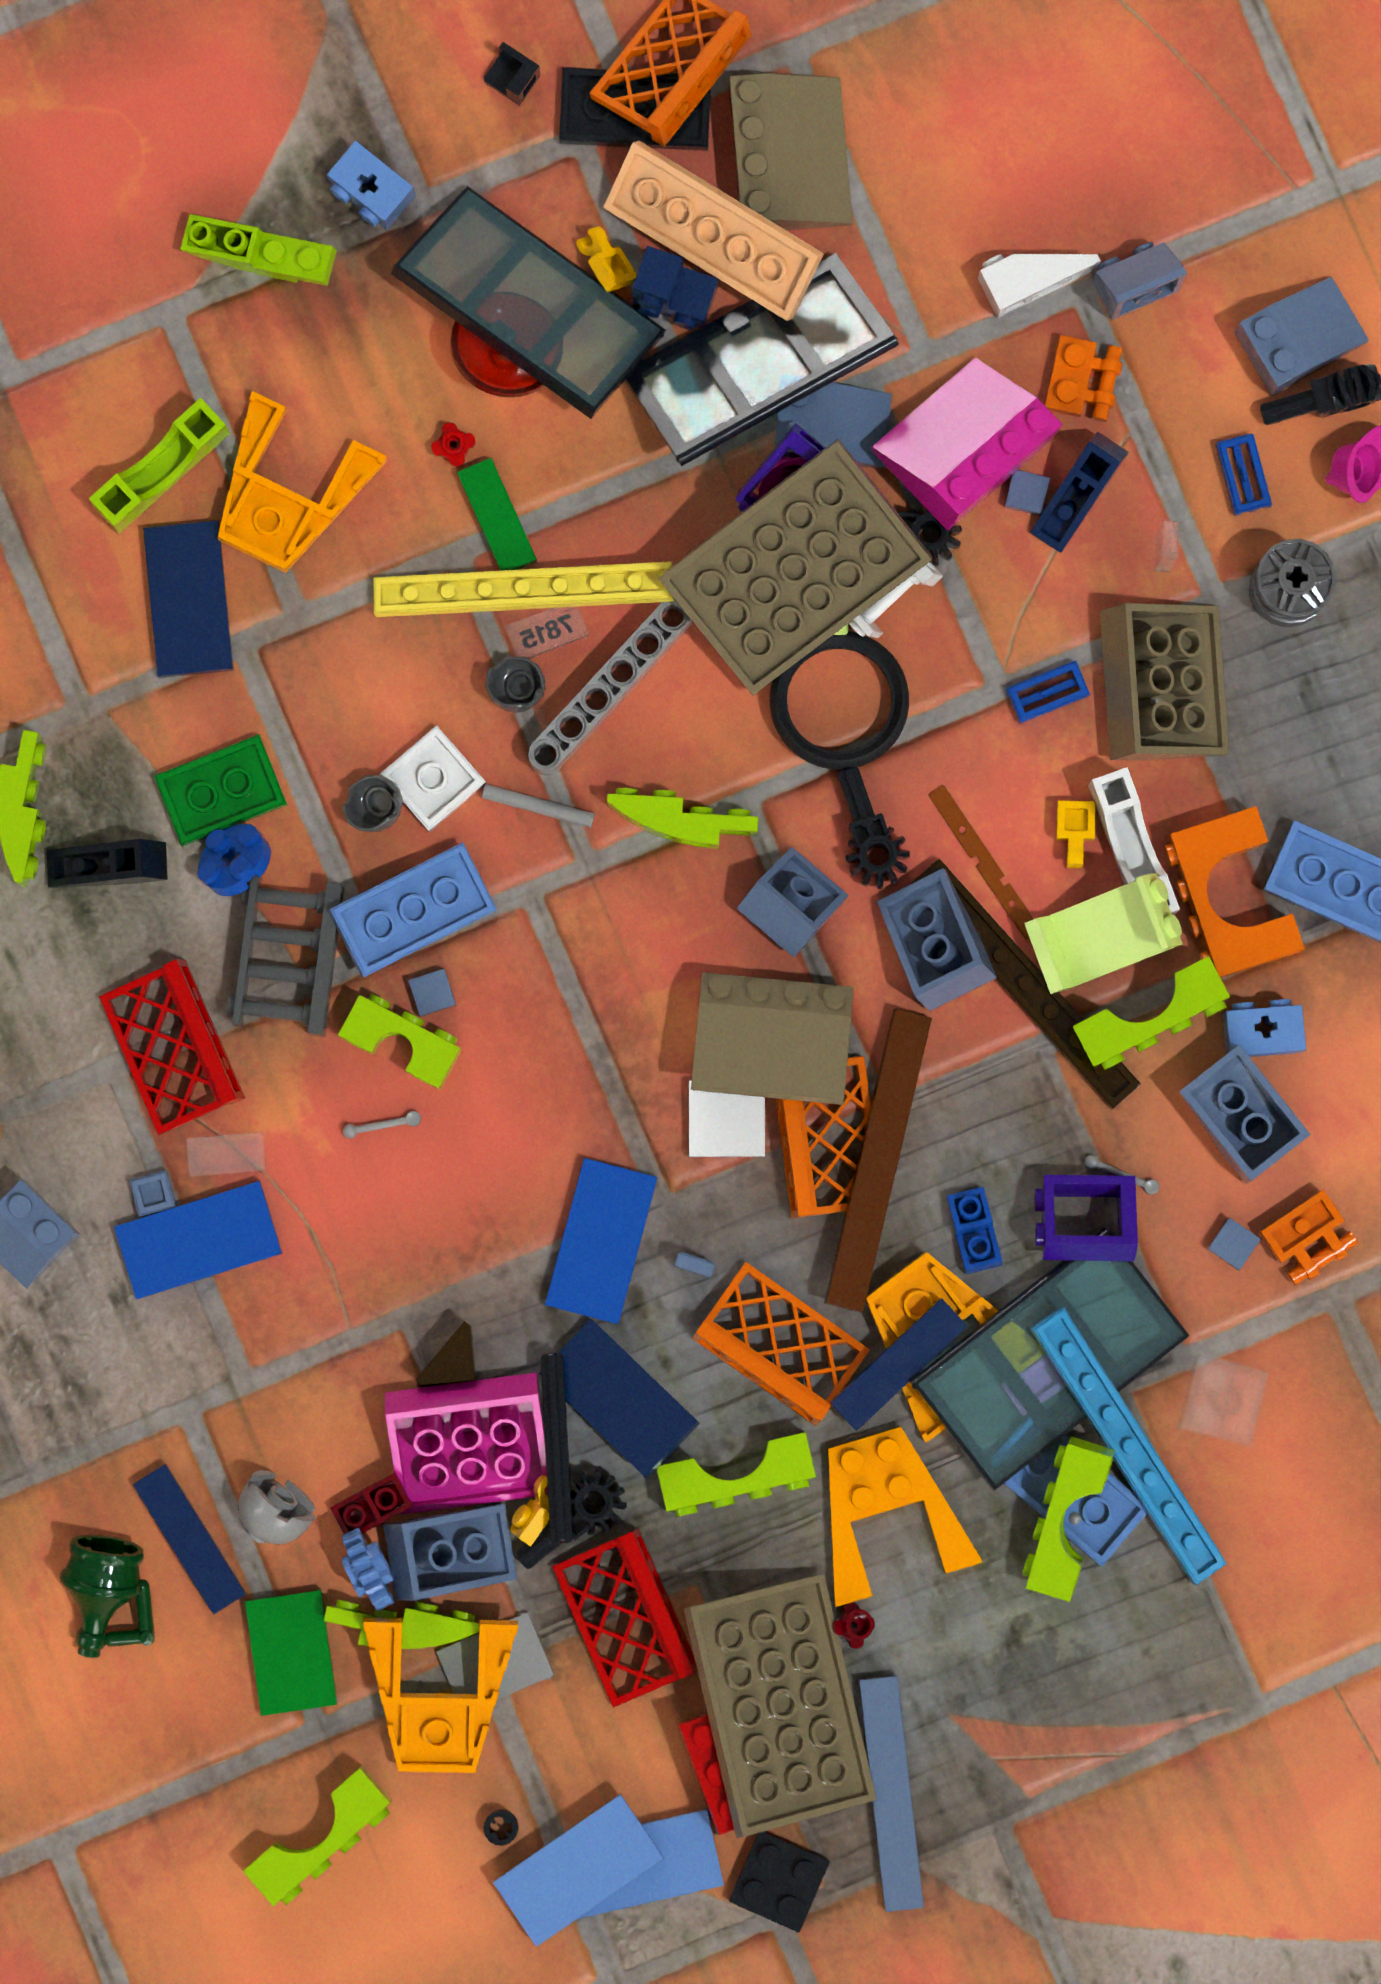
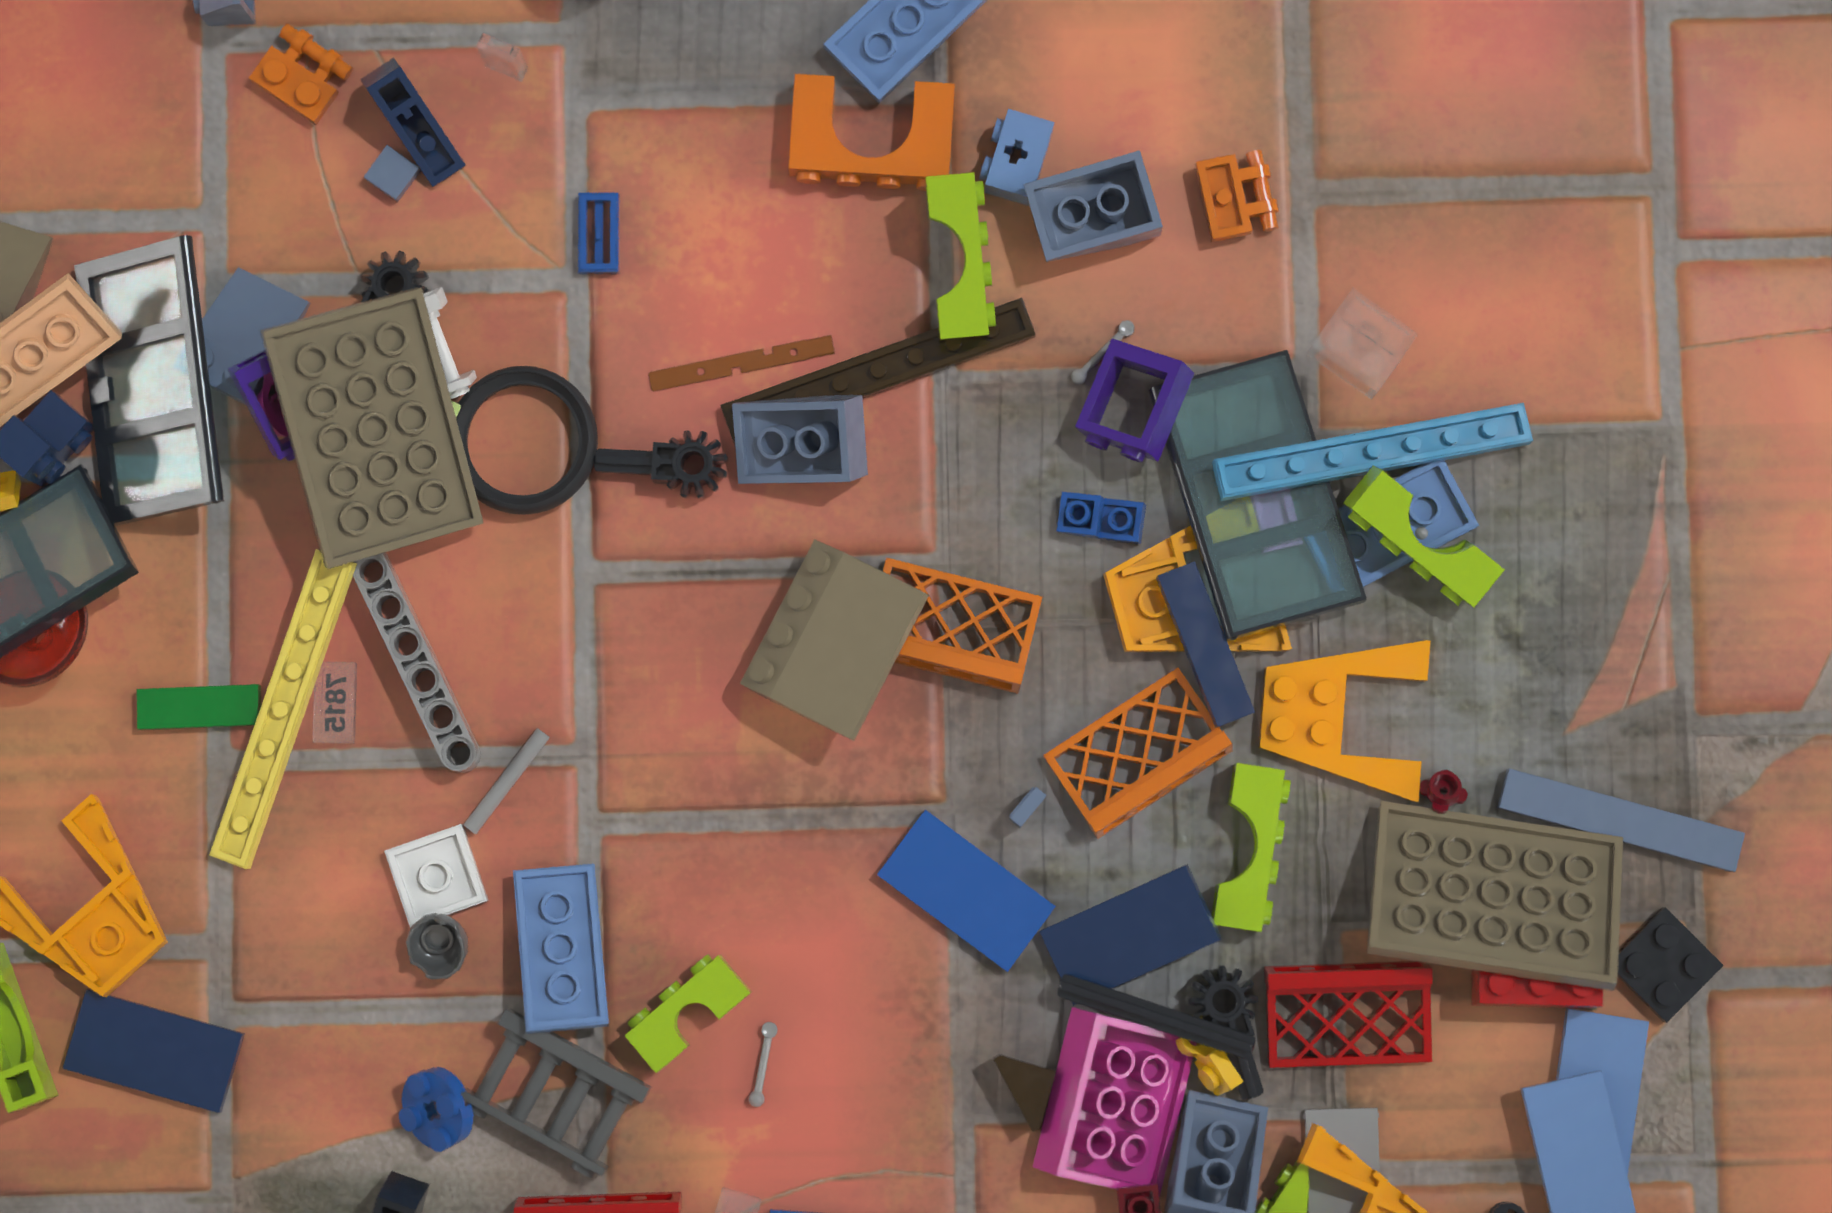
camera: 65 degrees left, 0 degrees up
green tile [154,734,287,847] -> none
sand blue tile [408,969,456,1017] -> none
red plate [431,422,476,467] -> none
dark grey hair [485,656,546,713] -> none
lime slope [607,788,758,849] -> none
white tile [689,1081,765,1157] -> none
sand blue slope [737,847,849,957] -> none
reddish brown tile [824,1008,932,1313] -> none
slope [870,358,1063,531] -> none
white slope [978,254,1101,318] -> none
yellowish green panel [1024,873,1183,994] -> none
yellow plate [1056,801,1095,869] -> none
white arch [1088,767,1180,915] -> none
dark tan slope [1100,603,1229,760] -> none
sand blue tile [1207,1217,1261,1271] -> none

